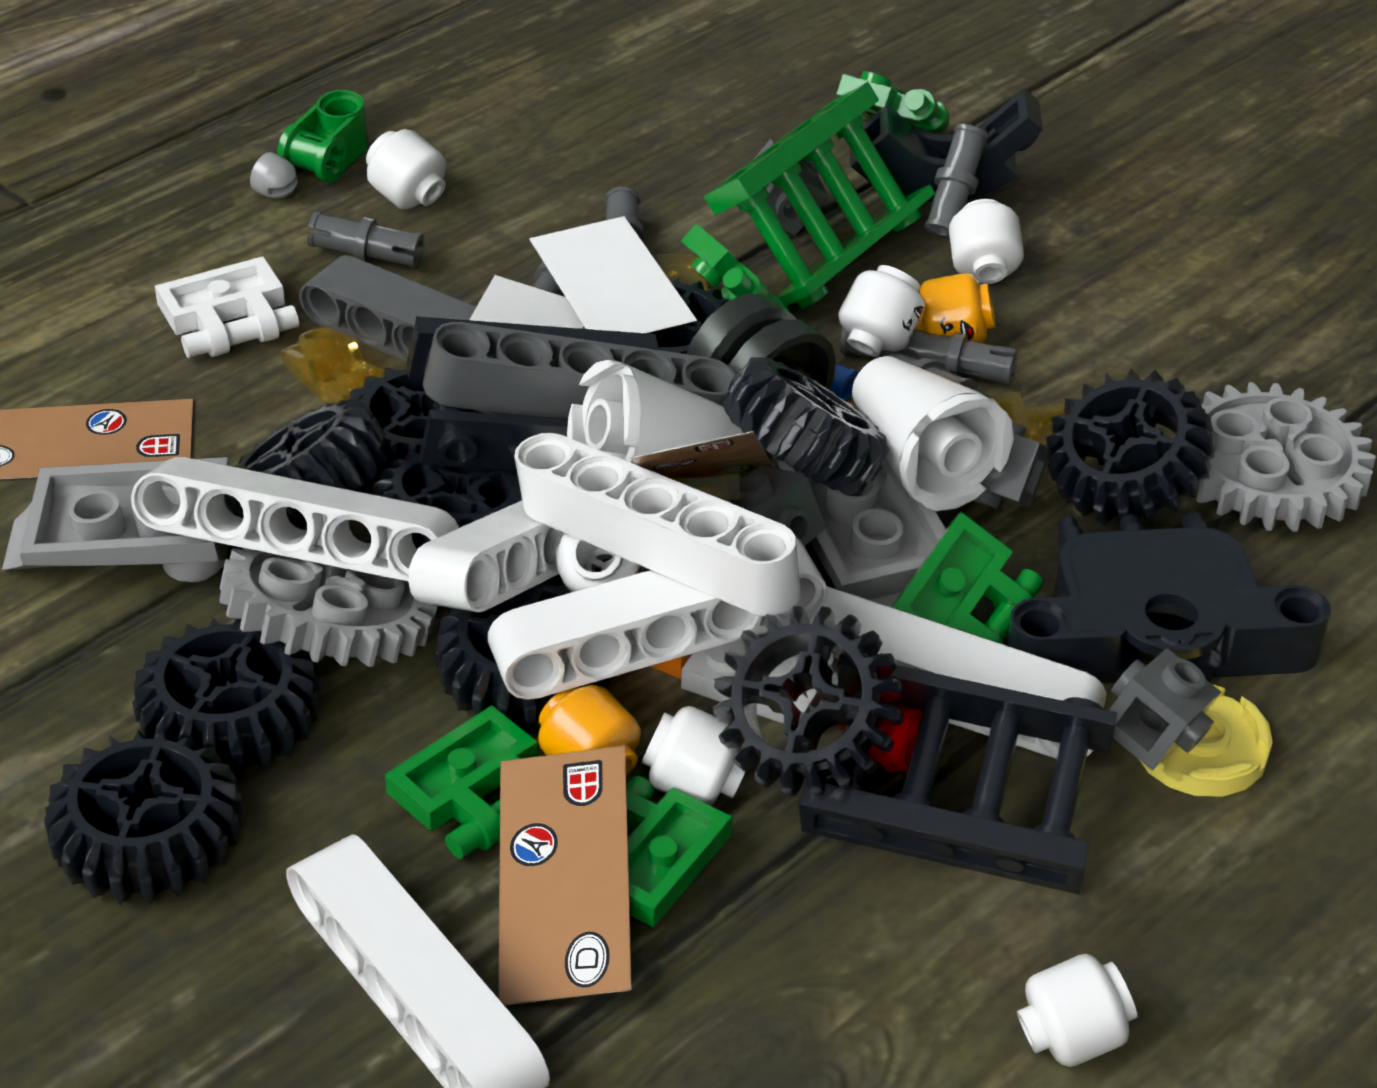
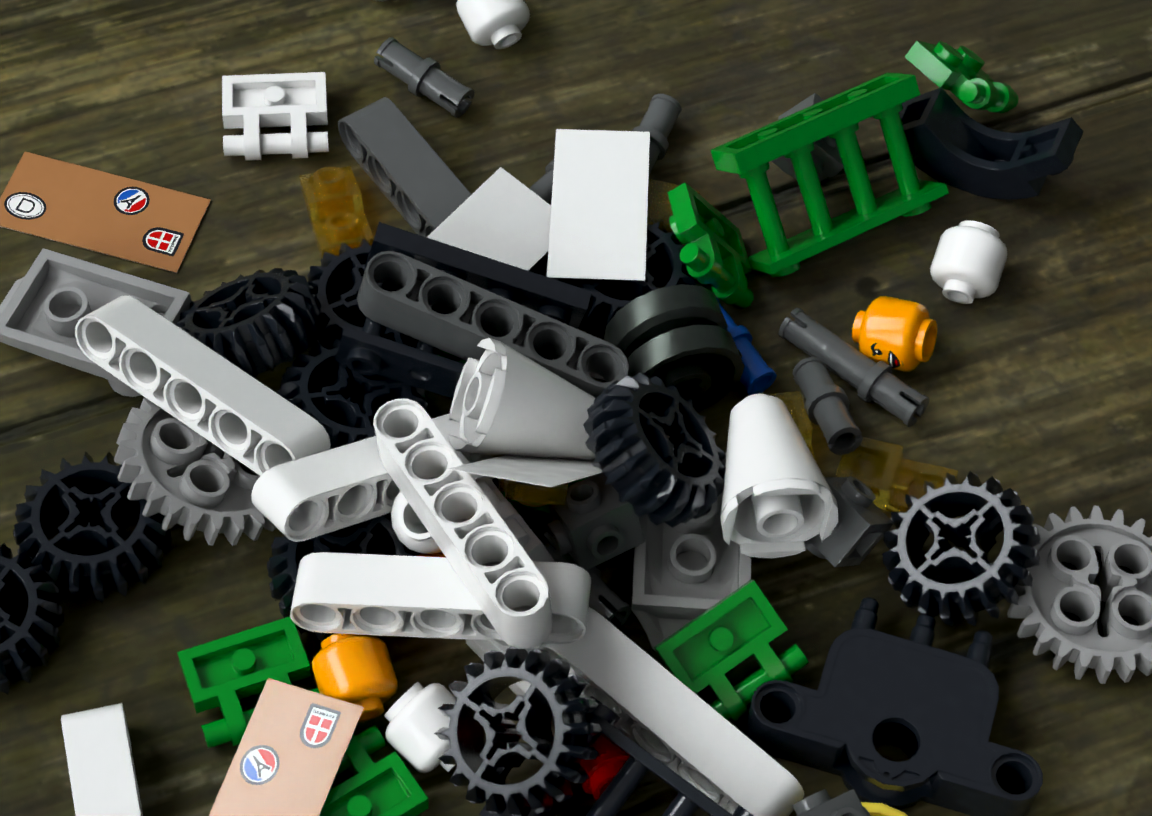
camera: 20 degrees right, 15 degrees up
white head [838,265,925,357] -> none
dark grey pin [924,124,989,238] -> none

